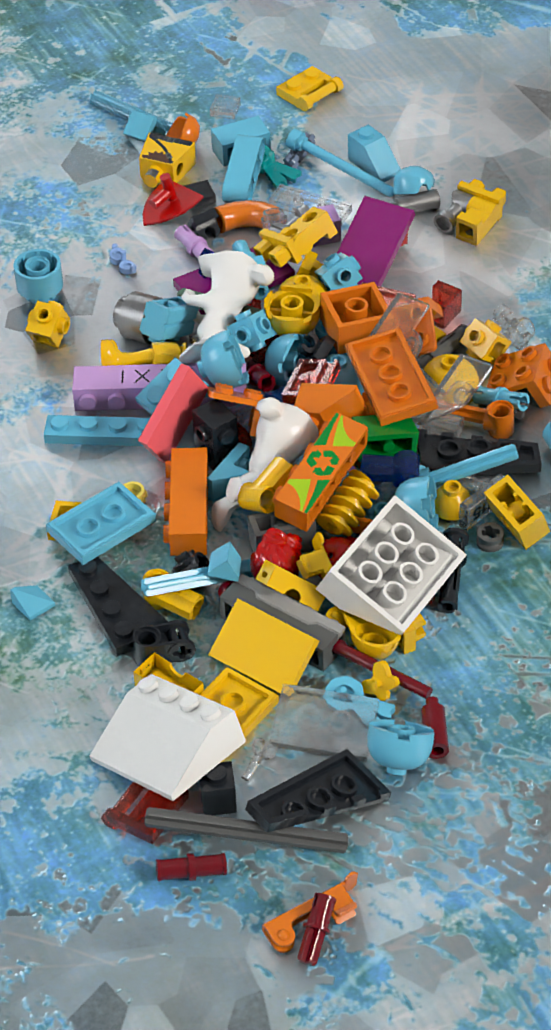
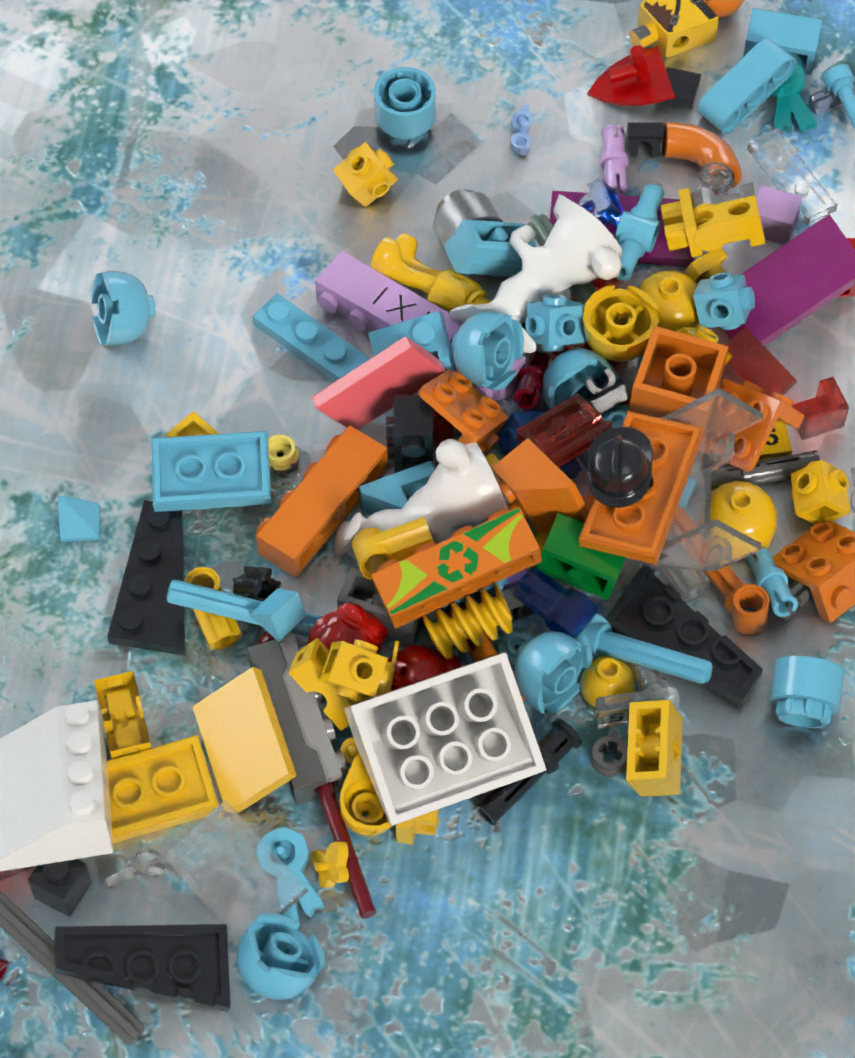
camera: 35 degrees right, 15 degrees up
black piece [133,620,196,668] -> none
dark red cylinder [421,696,449,759] -> none
none -> yellow brick [319,640,389,703]
none -> black piece [587,427,653,508]

